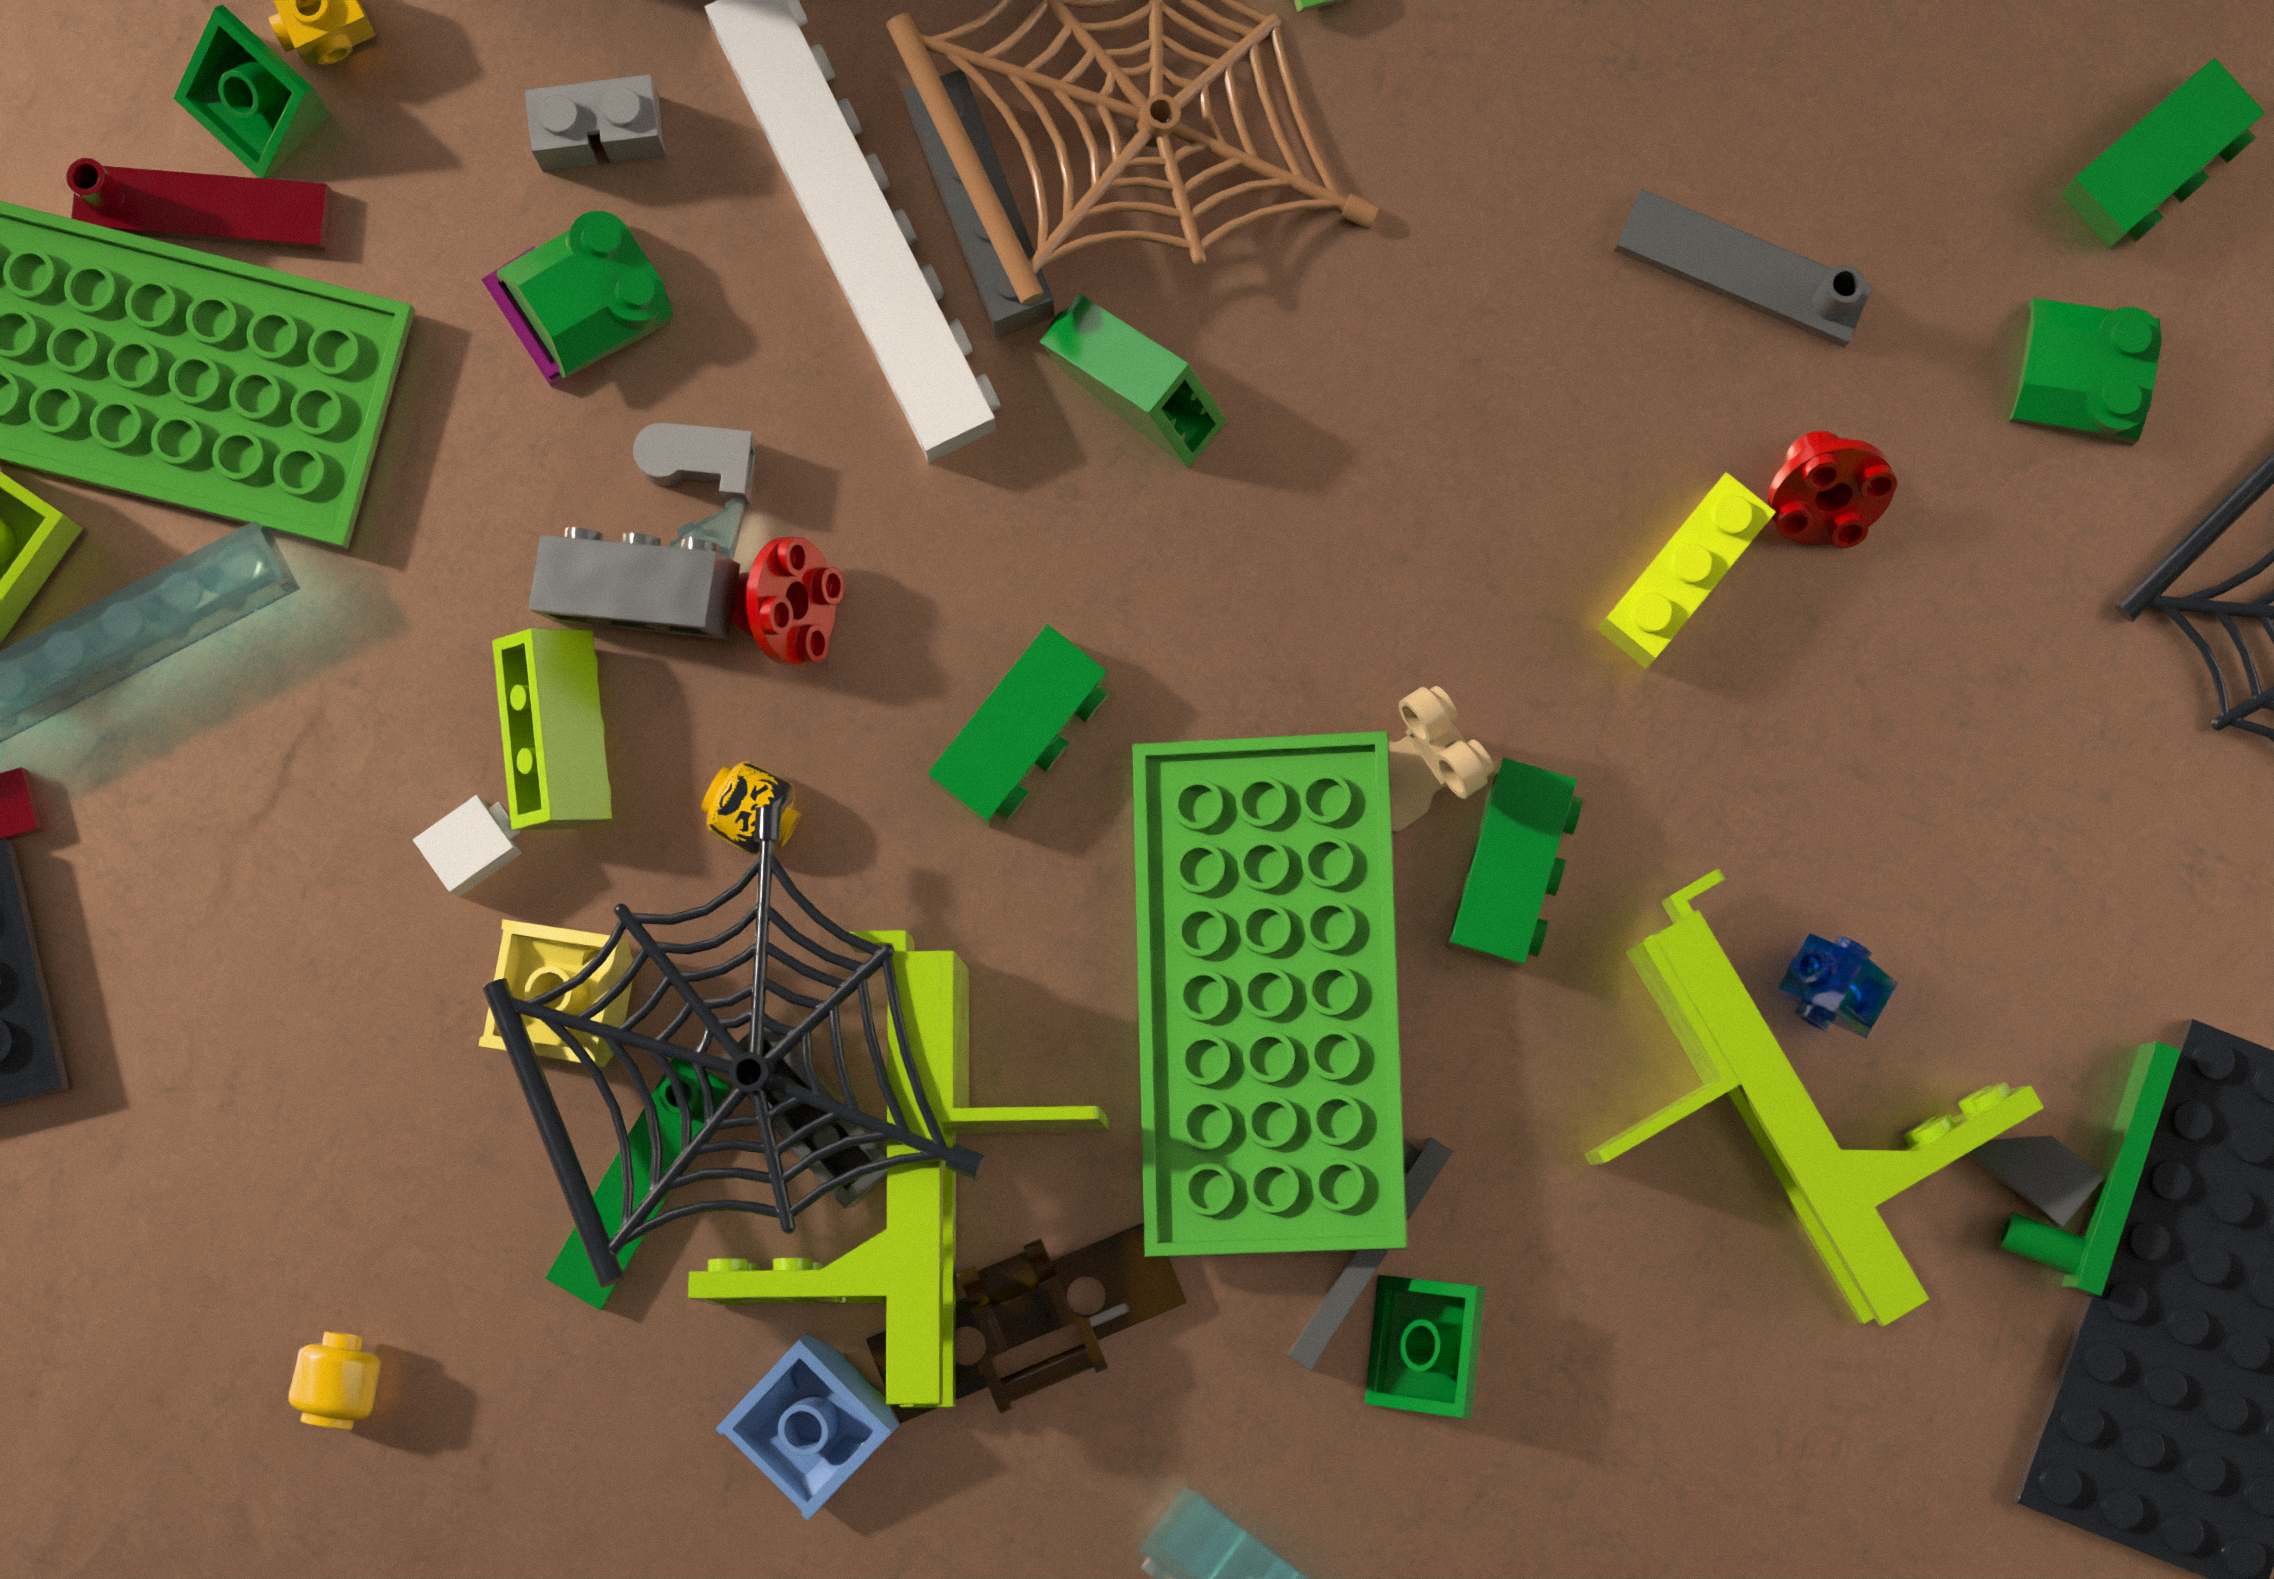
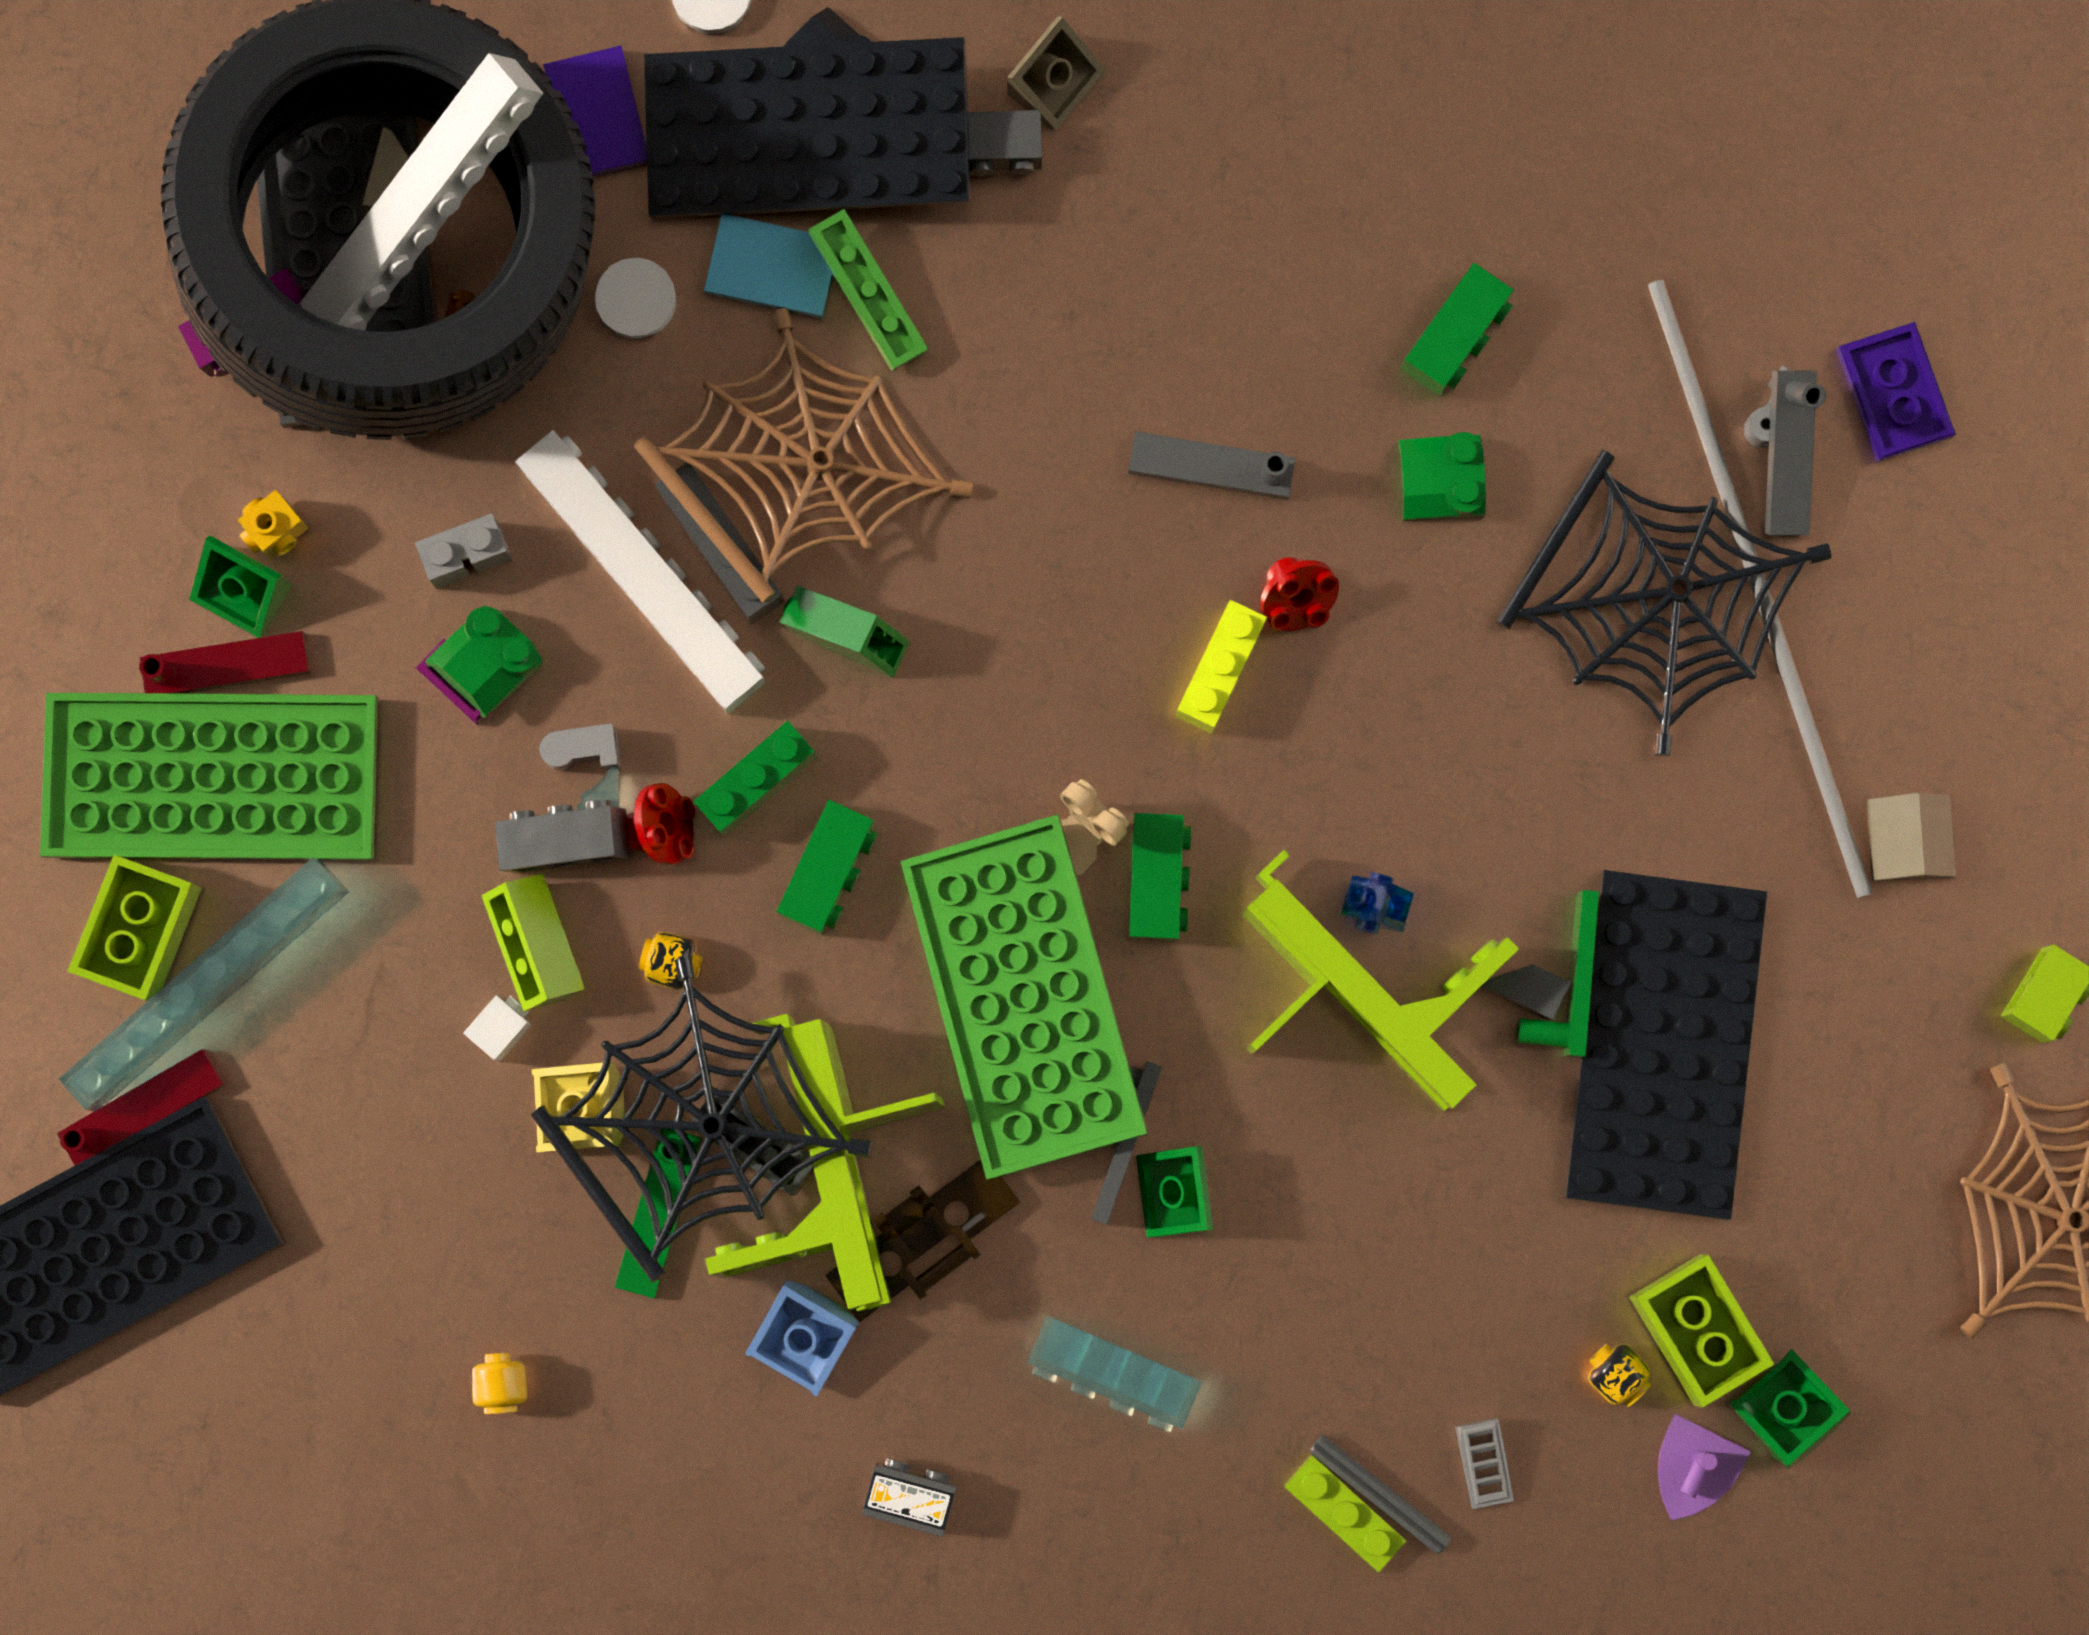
camera: 15 degrees left, 0 degrees up
none -> green brick [693,720,817,837]

